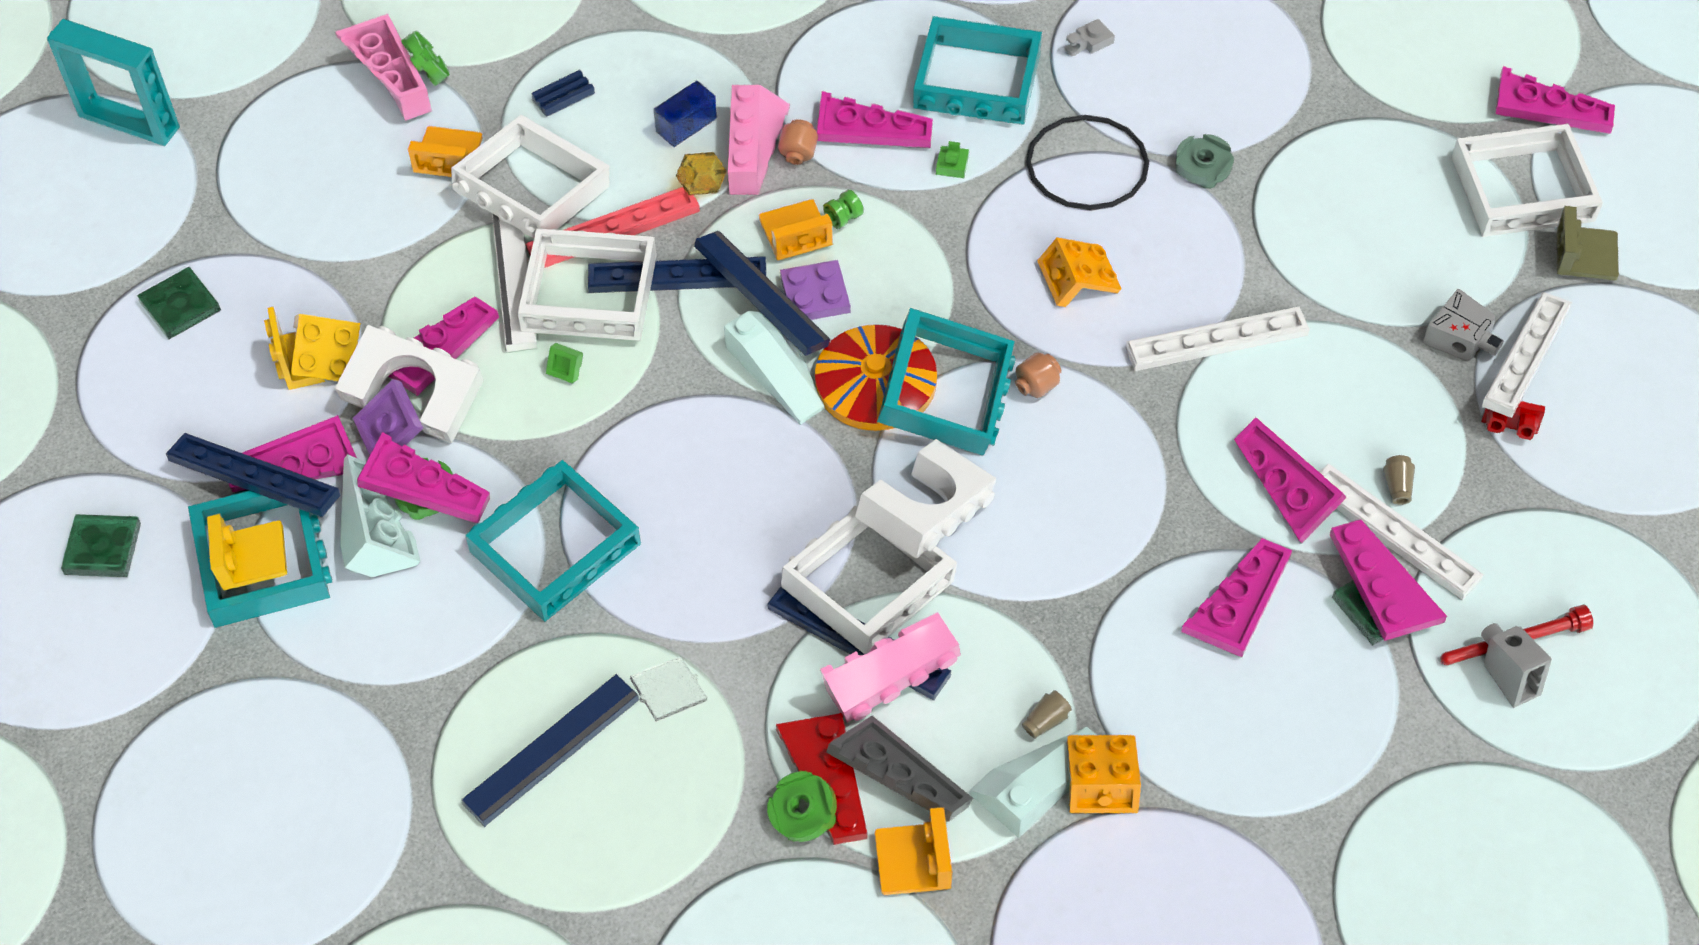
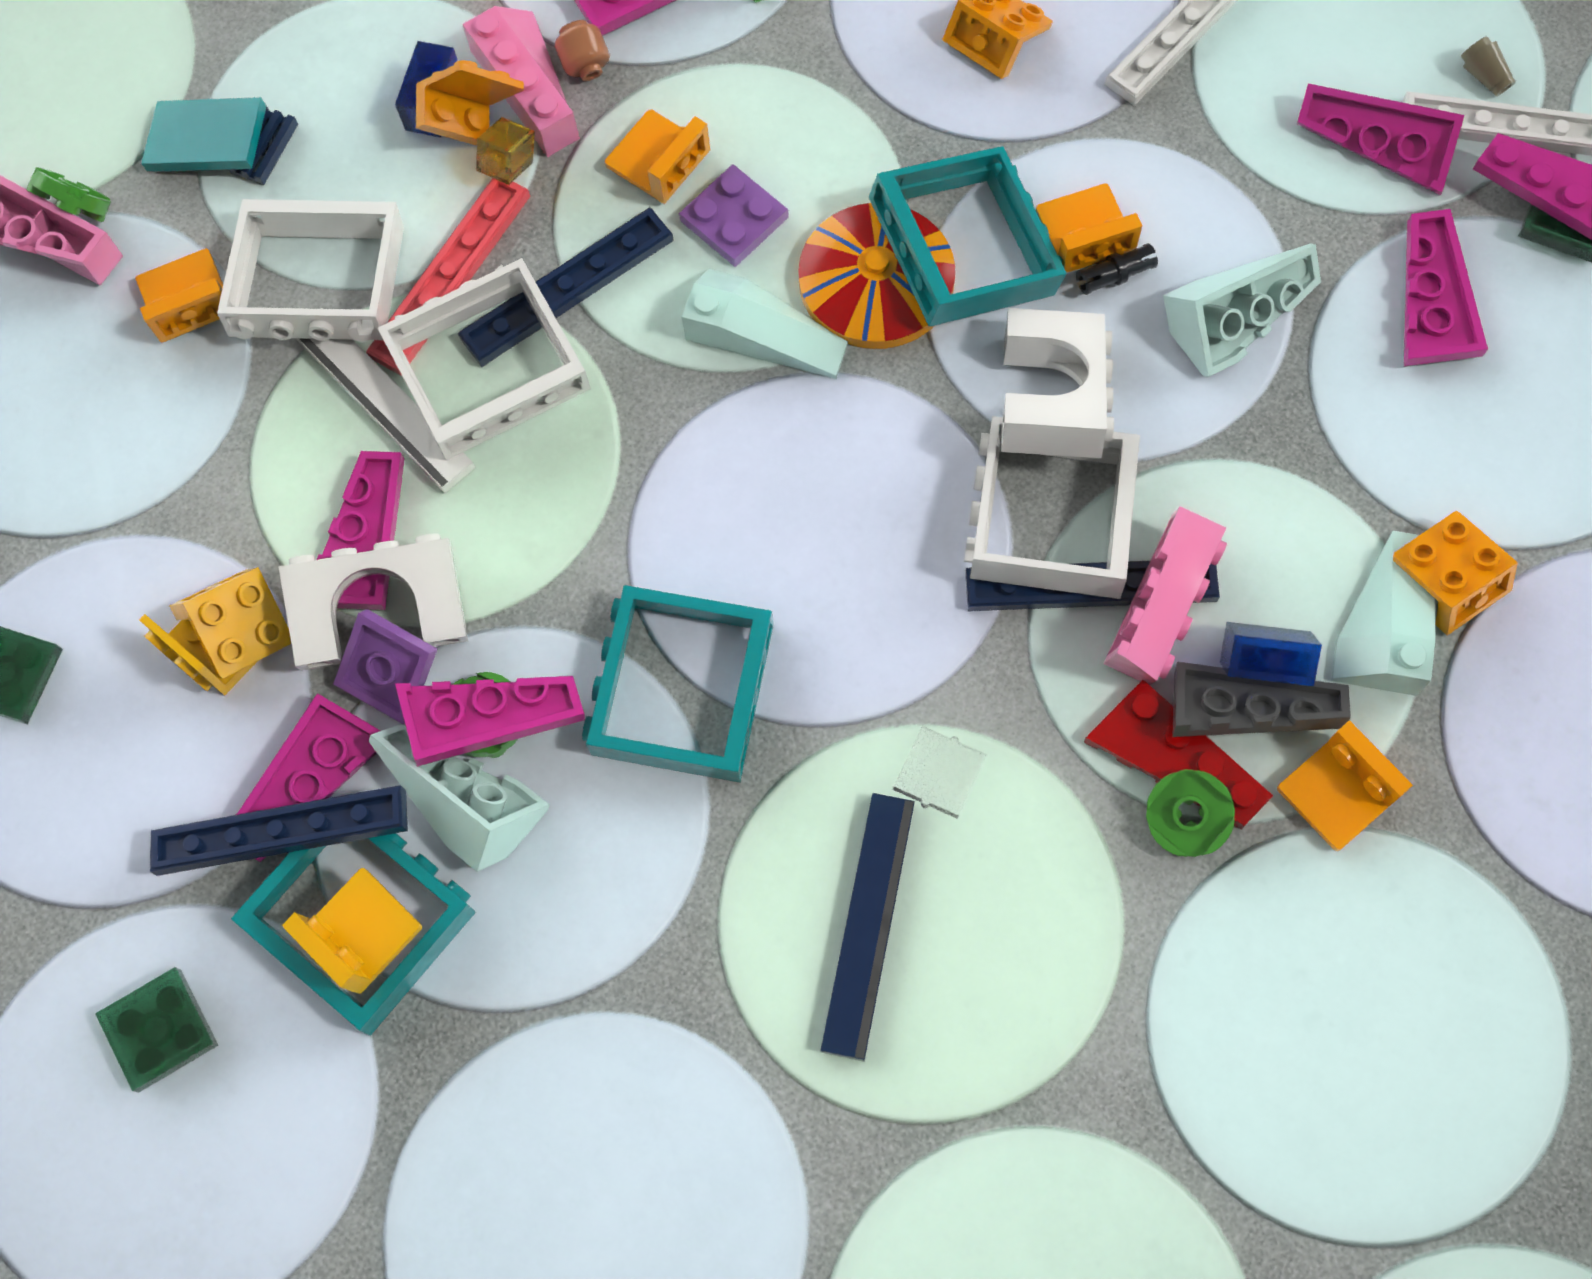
camera: 30 degrees left, 15 degrees up
bright green tile [546,343,583,384] -> none
dark blue tile [694,230,830,356] -> none
bright green wheel [823,189,864,229] -> none
nougat head [1015,352,1062,398] -> none
dark tan cone [1022,690,1072,739] -> none
none -> teal tile [141,97,267,172]
none -> light orange bracket [416,60,524,147]
none -> light orange bracket [1036,183,1143,273]
none -> black pin [1076,243,1158,295]
none -> light aqua wedge [1163,244,1321,377]
none -> clear blue brick [1220,622,1322,686]

